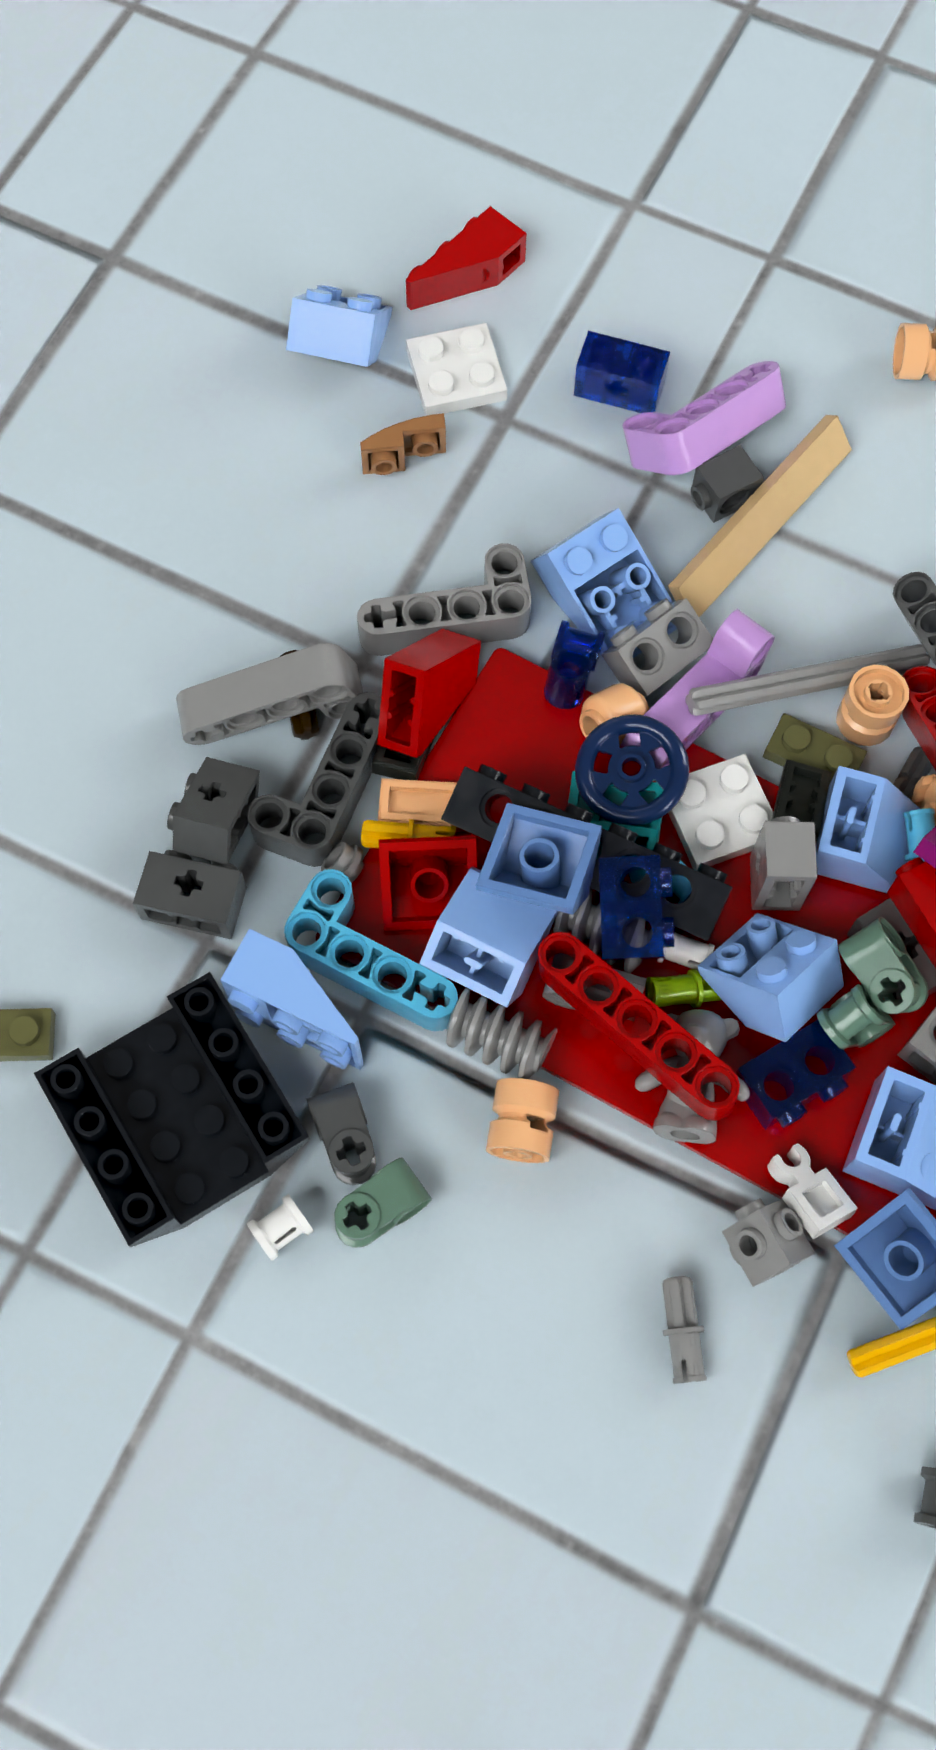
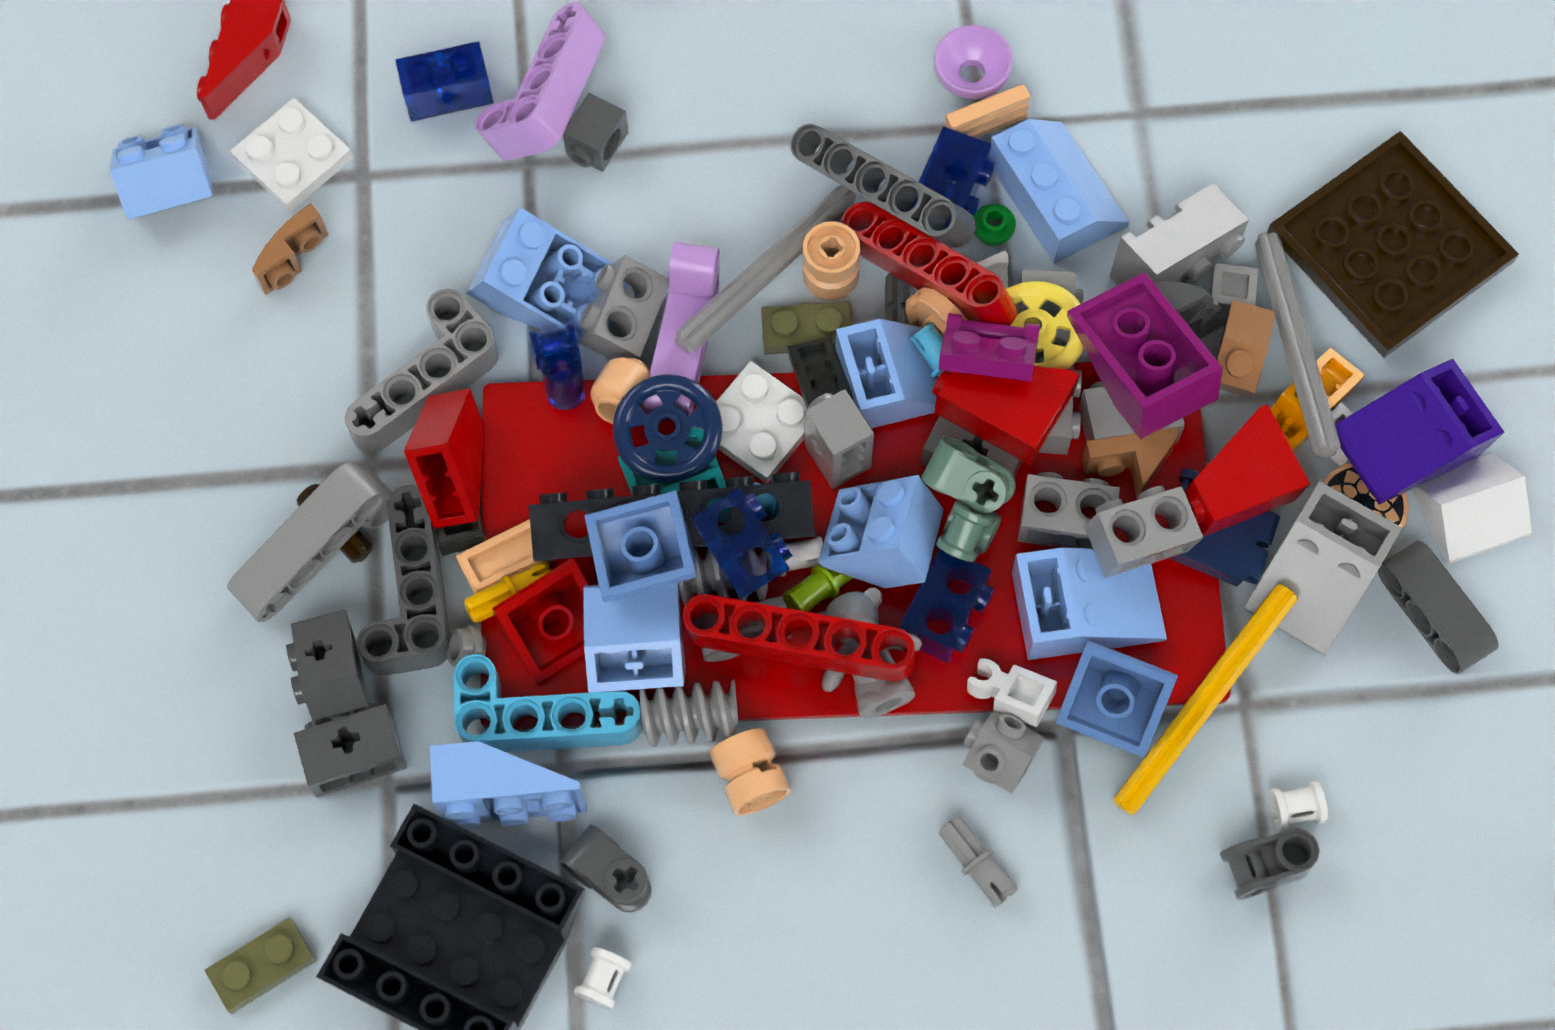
camera: 30 degrees left, 0 degrees up
sand green piece [334,1157,432,1248] -> none
tan tile [668,415,852,617] -> none

